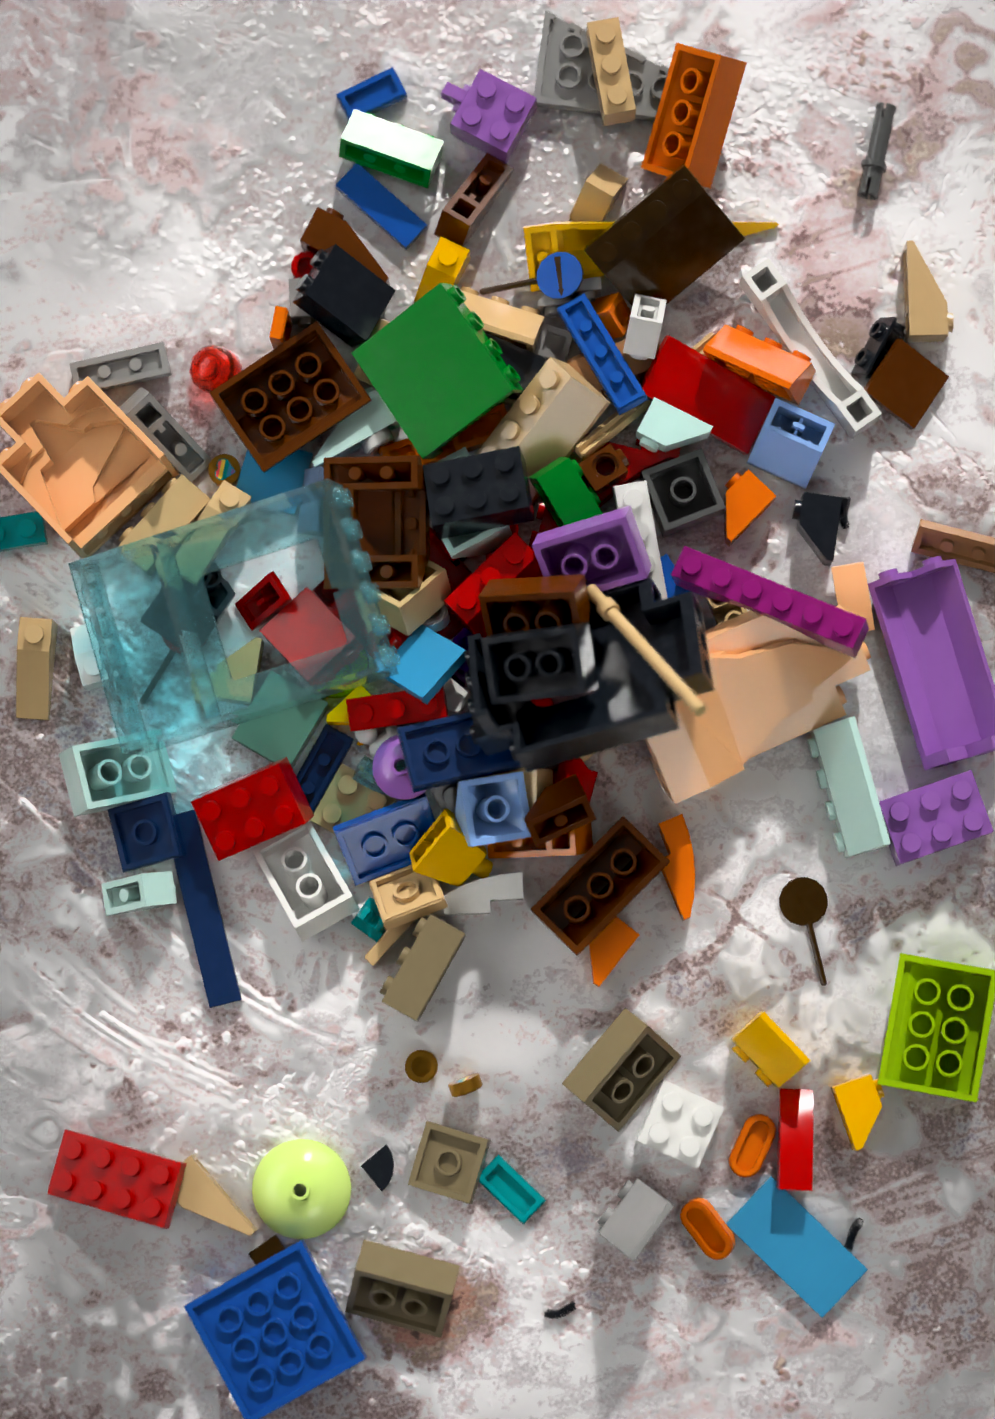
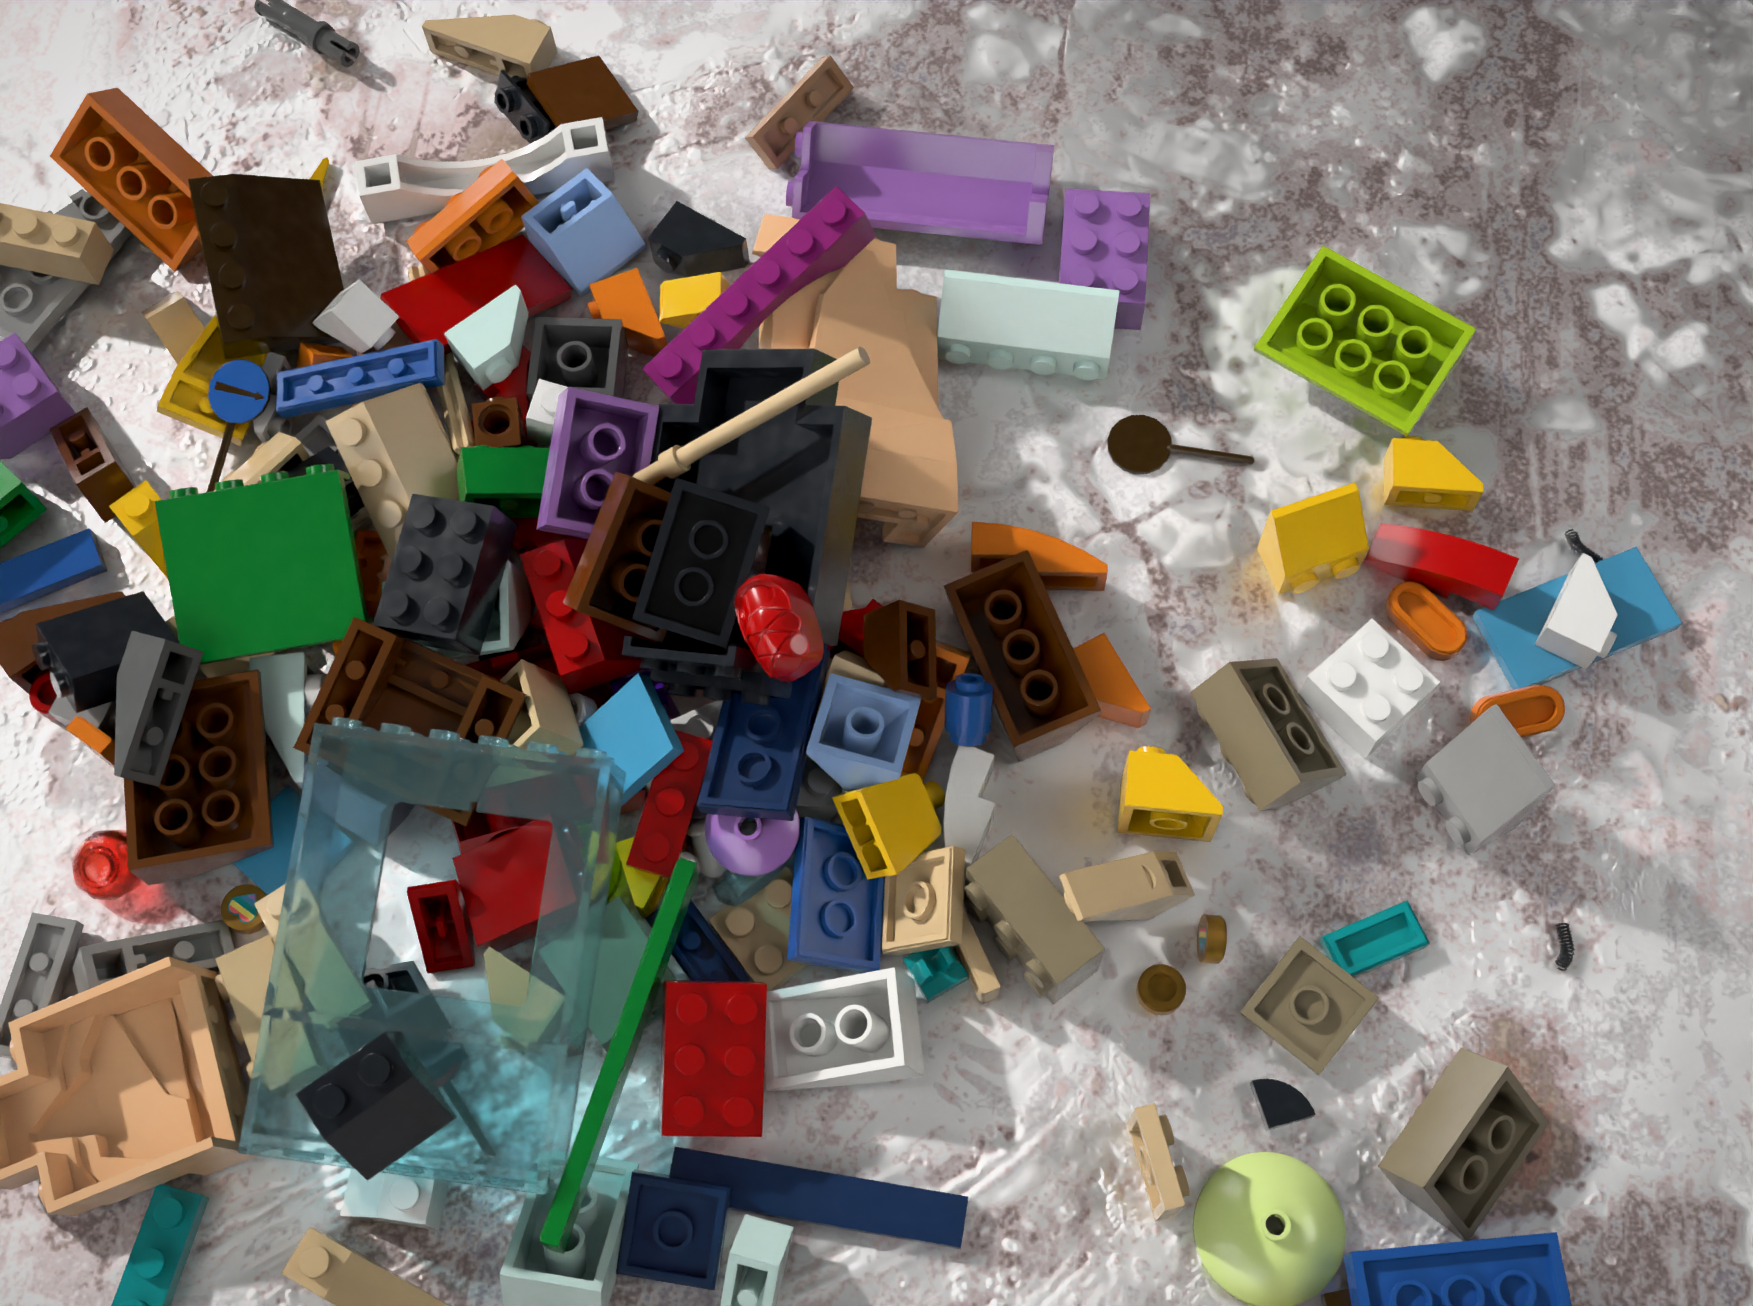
camera: 65 degrees left, 15 degrees down
none -> dark grey slope [114,631,204,787]
none -> black slope [295,1031,457,1180]
none -> green tile [539,858,699,1254]
none -> yellow slope [659,272,730,329]
none -> red piece [734,574,824,682]
none -> blue brick [944,673,993,747]
none -> tan slope [1059,851,1195,921]
none -> yellow slope [1117,746,1223,842]
none -> tan plate [1126,1103,1190,1222]
none -> white slope [1534,553,1618,669]

